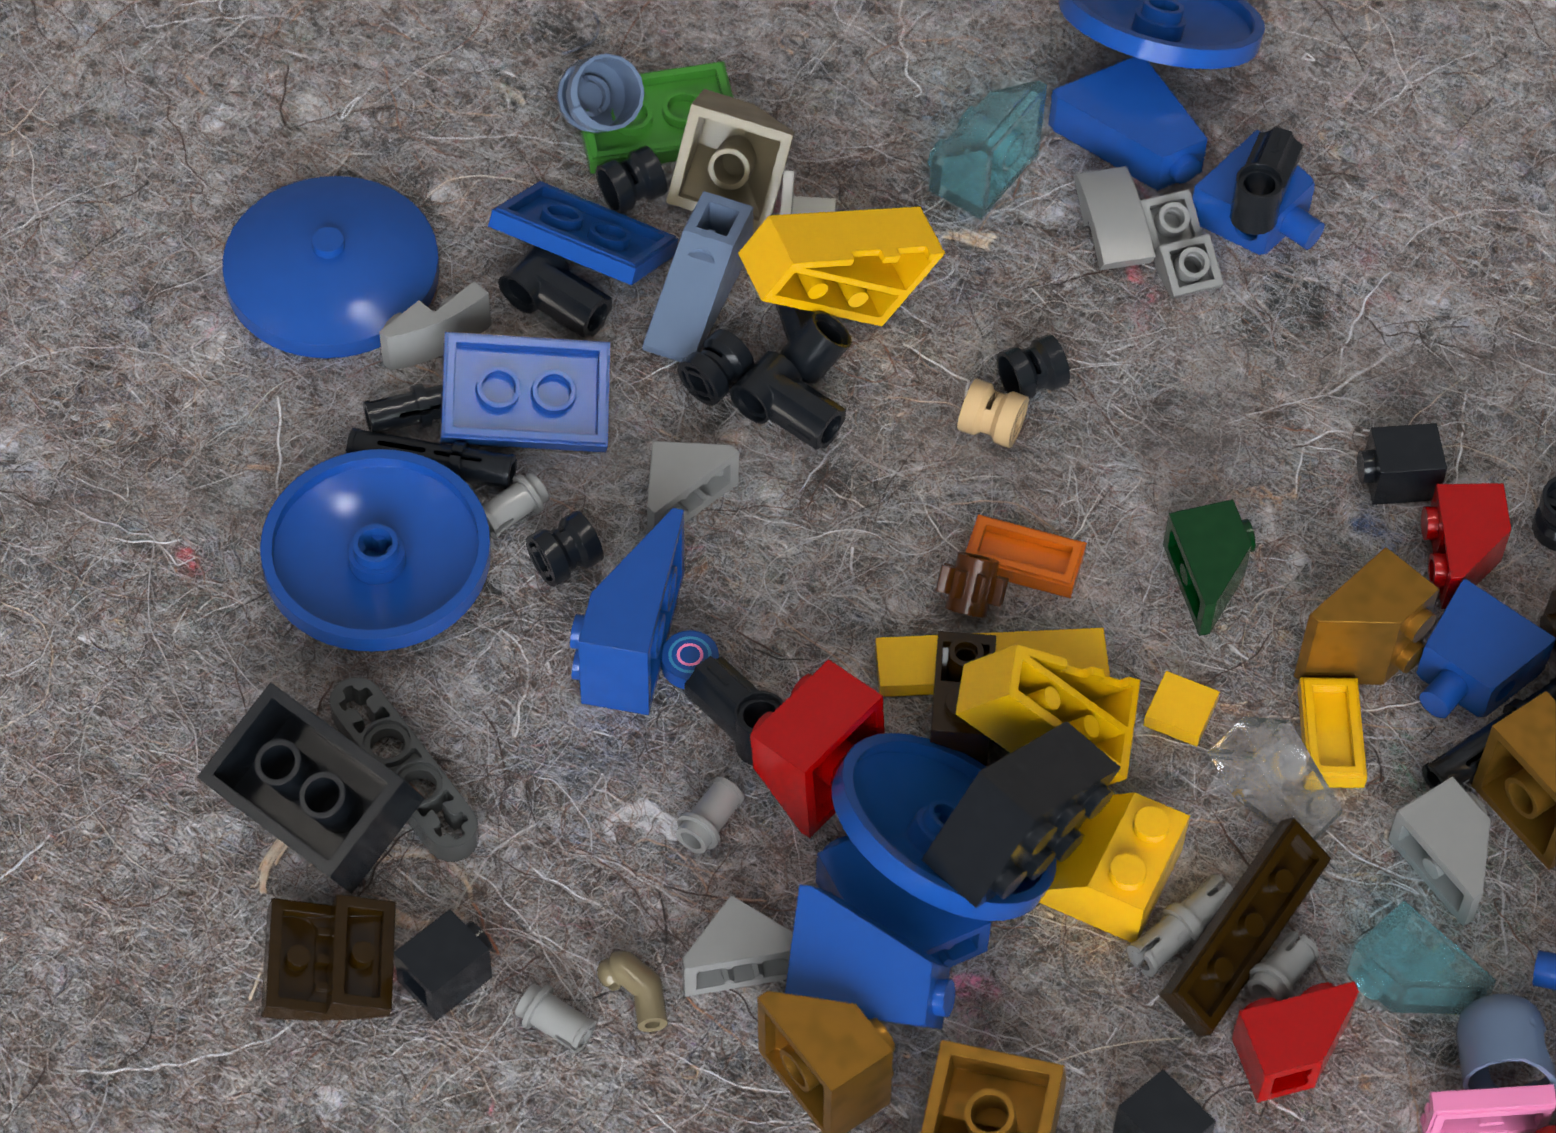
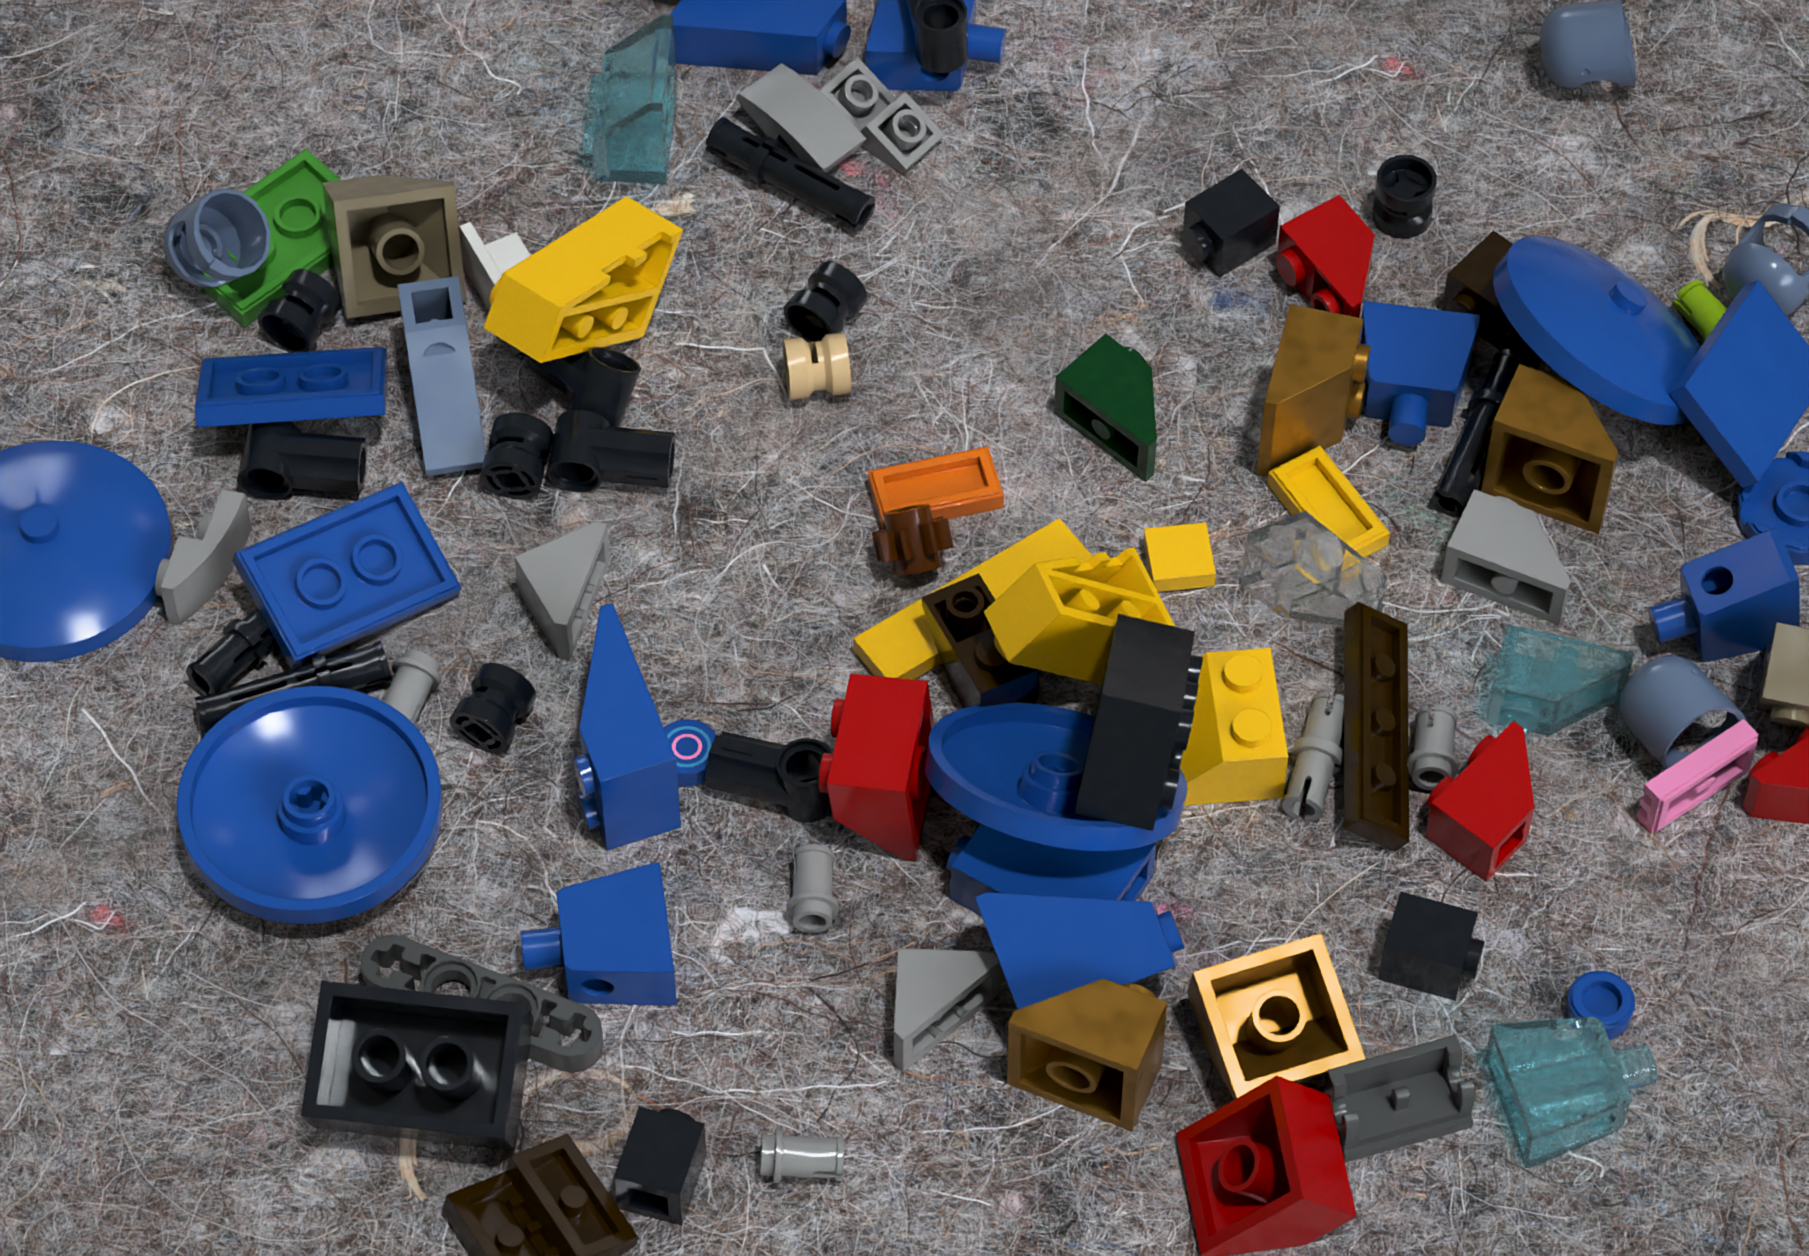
camera: 30 degrees left, 0 degrees up
dark tan arm [597,950,668,1032] -> none
none -> blue torso [520,863,677,1006]
none -> black pin [705,117,876,232]

